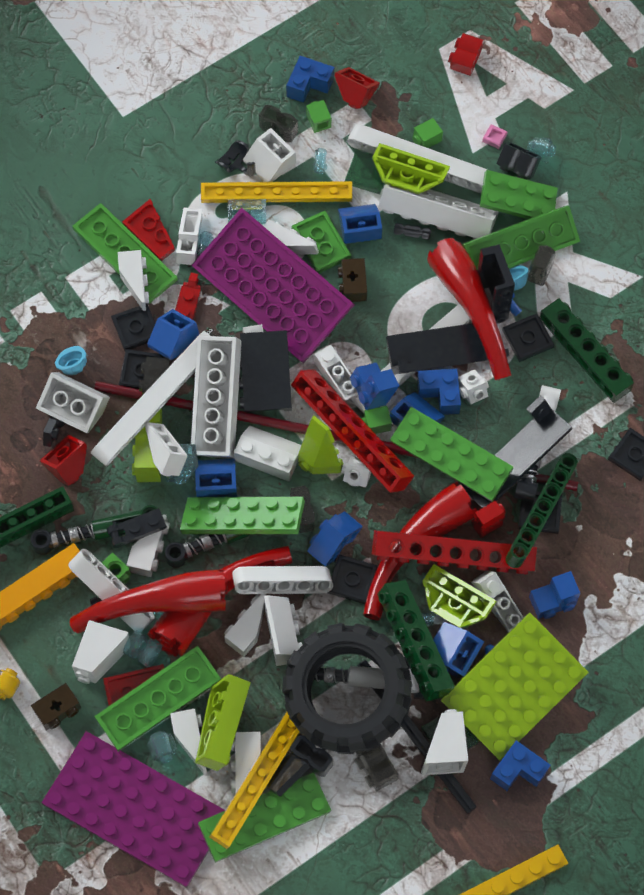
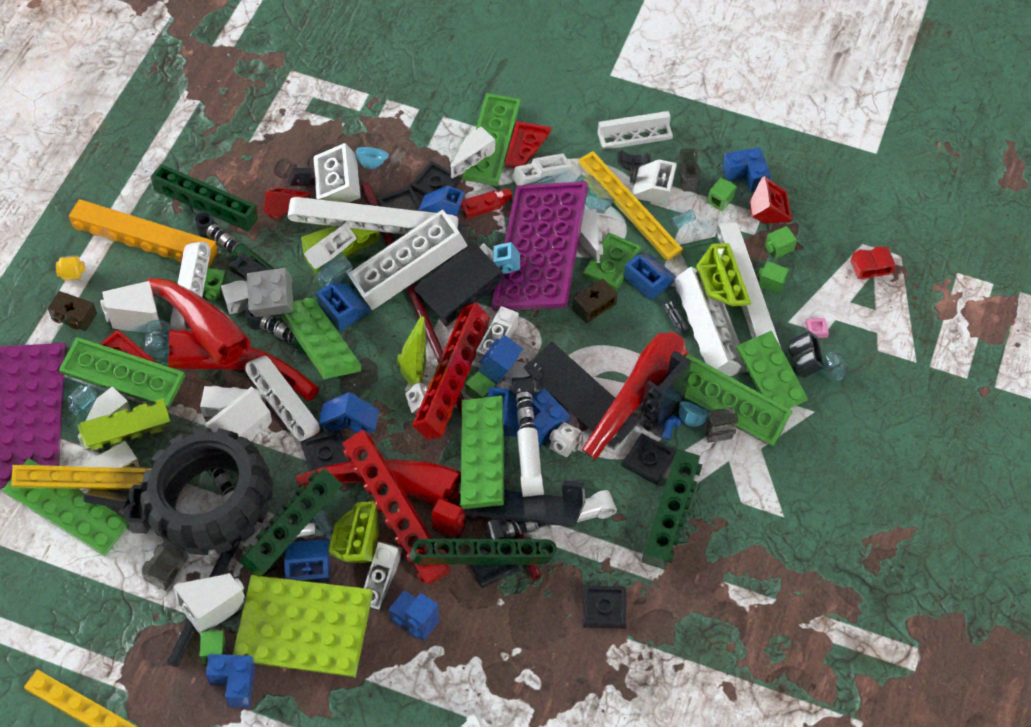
camera: 55 degrees right, 10 degrees down
white slope [234,426,301,481] -> none
none -> bright green brick [200,629,226,664]
none -> light grey brick [247,268,294,317]
none -> medium azure brick [493,242,520,273]
none -> white piece [512,376,544,497]
none -> white fence [598,111,673,150]
none -> bright green brick [765,226,797,259]

